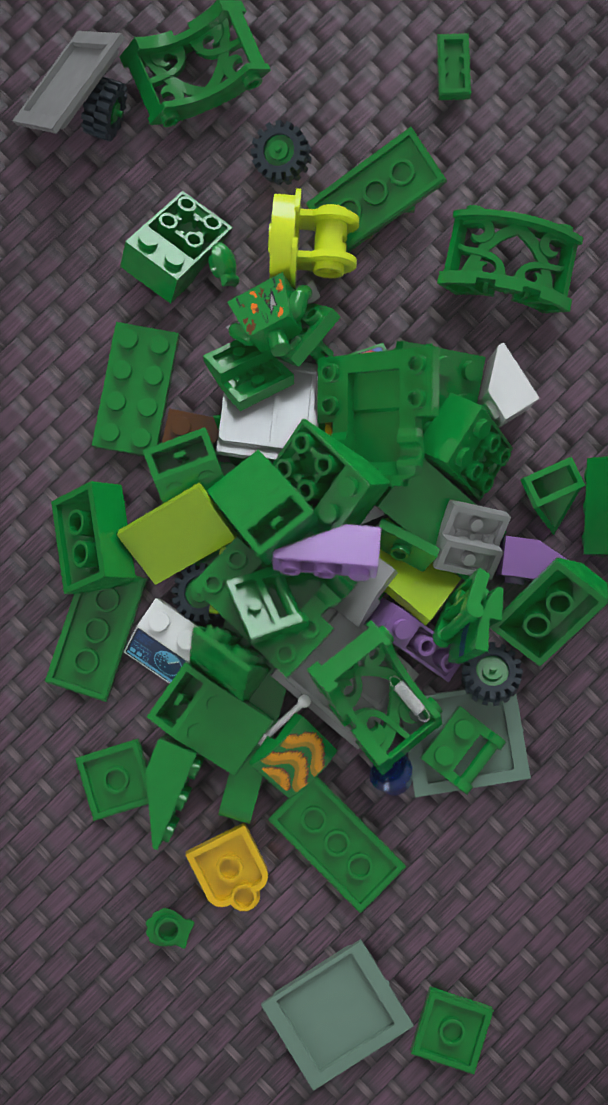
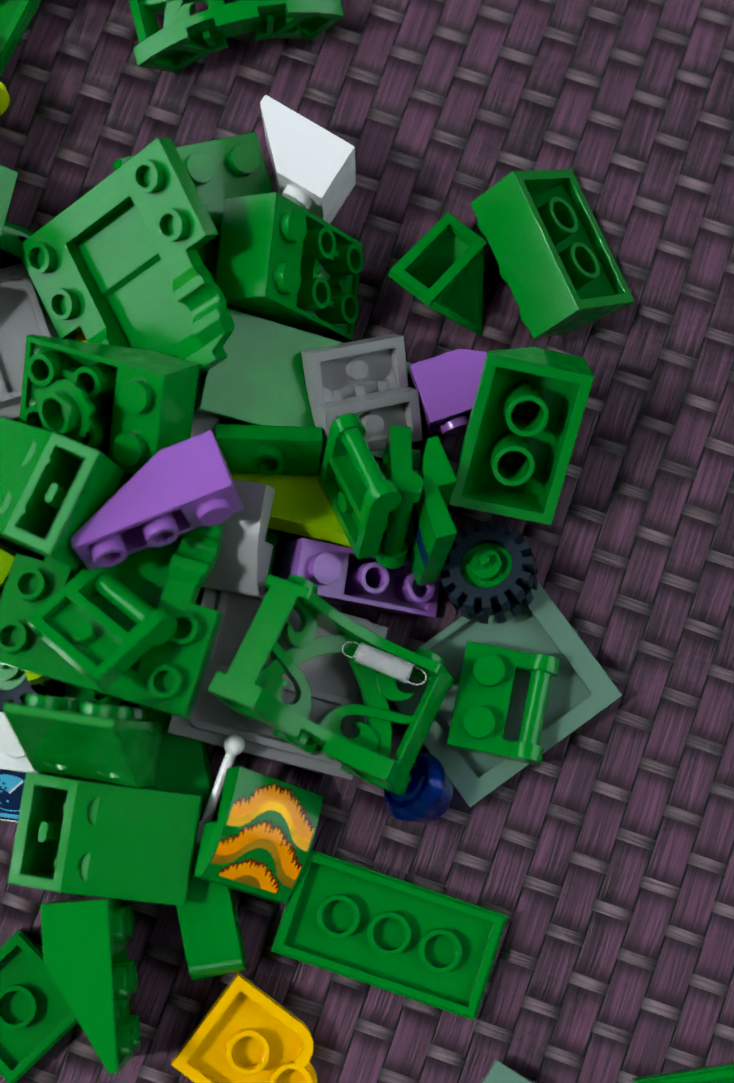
camera: 25 degrees left, 5 degrees down
none -> green animal [34,379,95,442]
none -> green plate [319,413,402,560]

